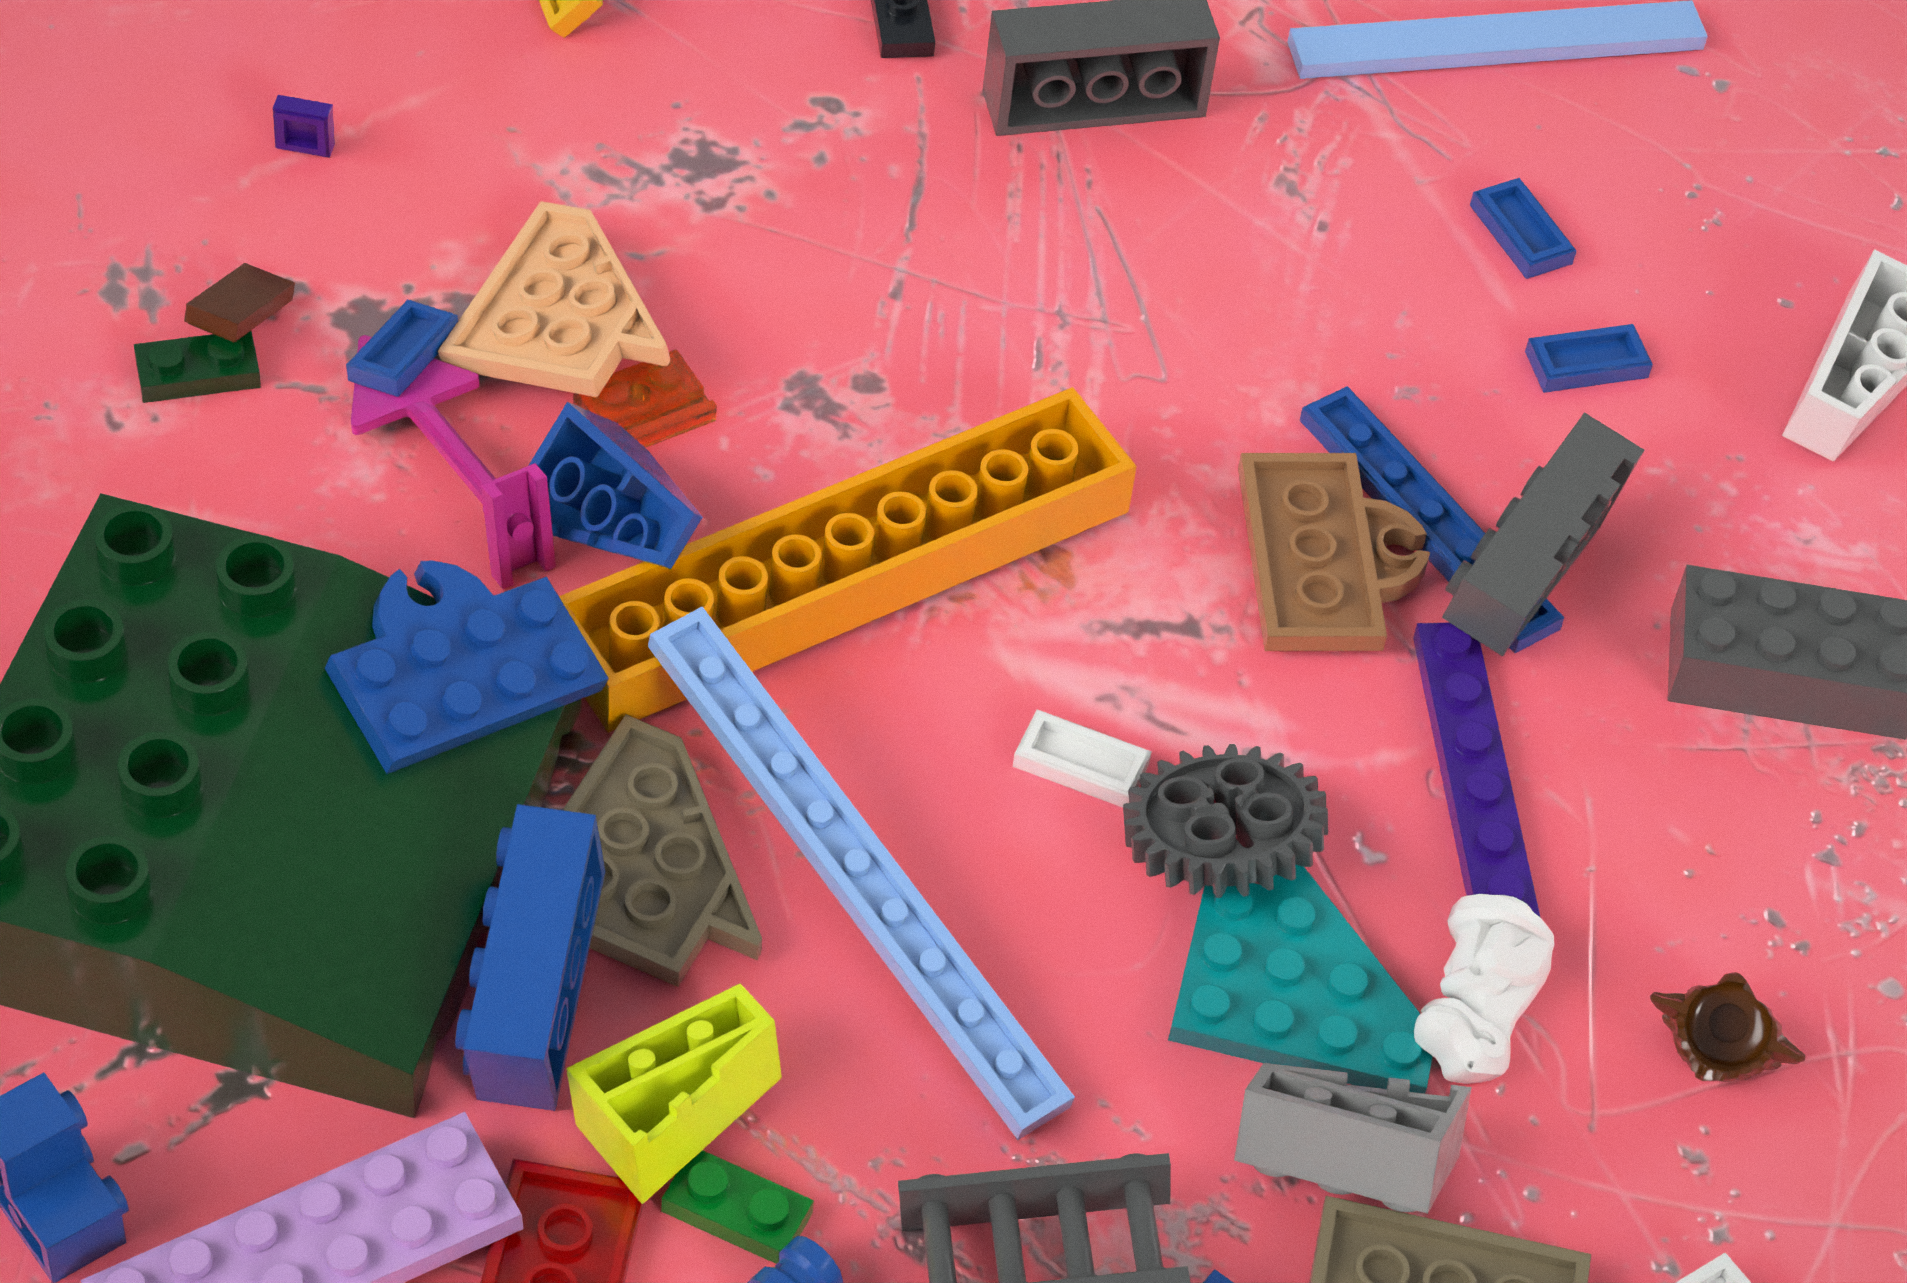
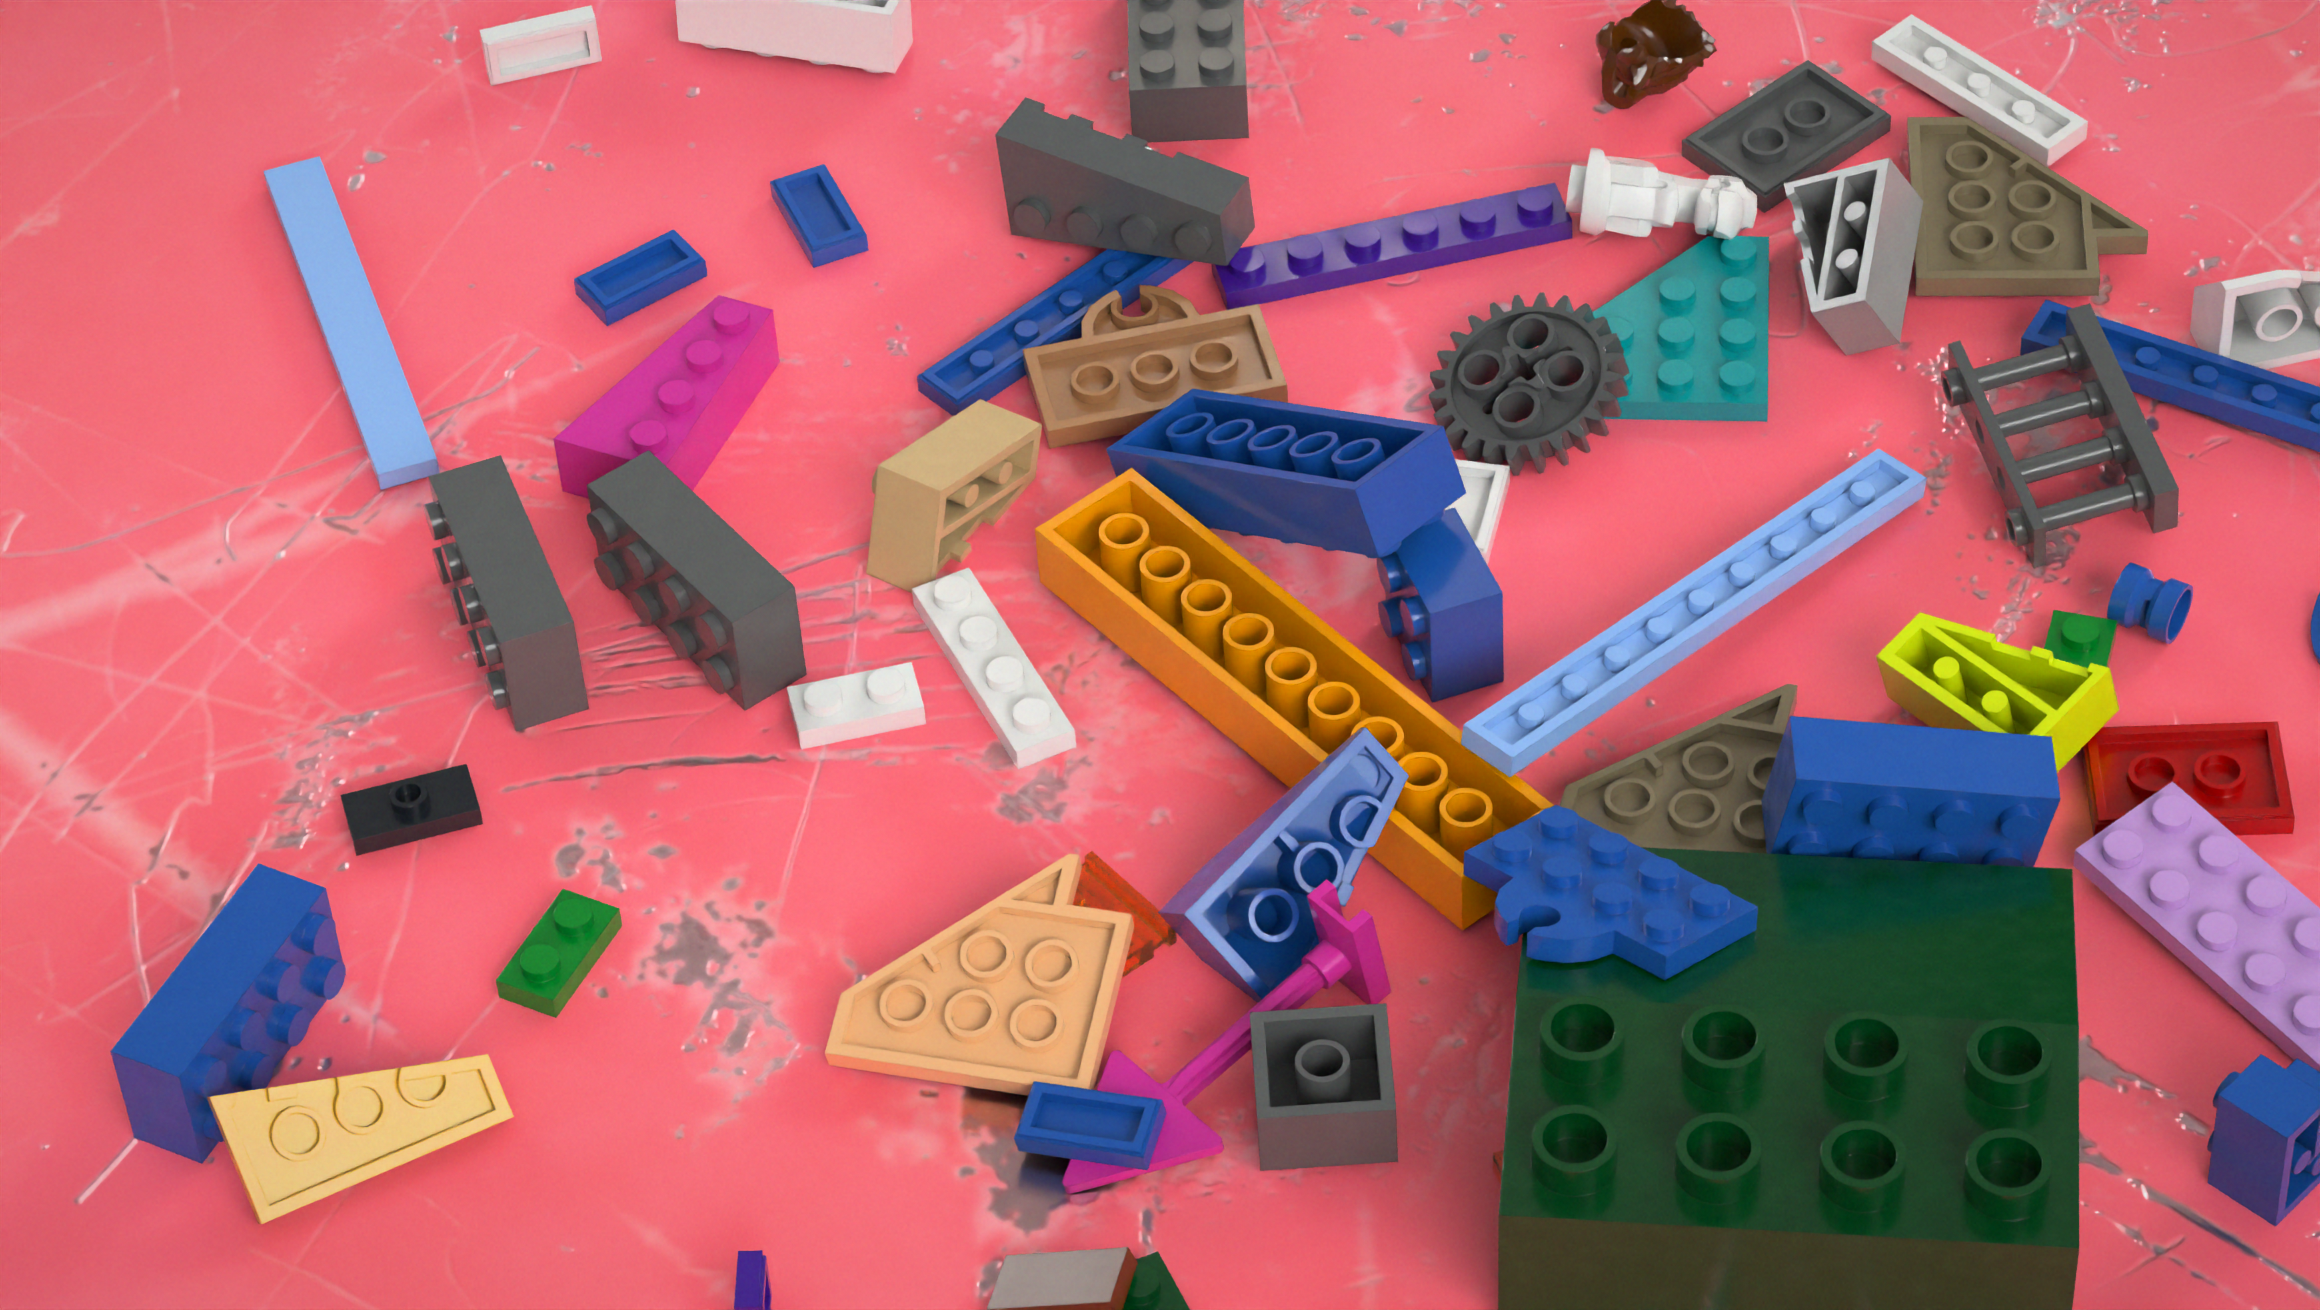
camera: 90 degrees left, 5 degrees down
none -> white tile [479,5,602,86]
none -> green plate [496,889,622,1018]
none -> dark pink wedge [553,295,780,499]
none -> dark grey brick [587,450,807,711]
none -> white plate [787,662,926,749]
none -> tan wedge [866,399,1042,593]
none -> white plate [912,567,1076,769]
none -> blue brick [1106,389,1466,558]
none -> dark grey brick [1250,1003,1398,1171]
none -> blue brick [1377,508,1504,703]
none -> dark grey tile [1682,60,1891,213]

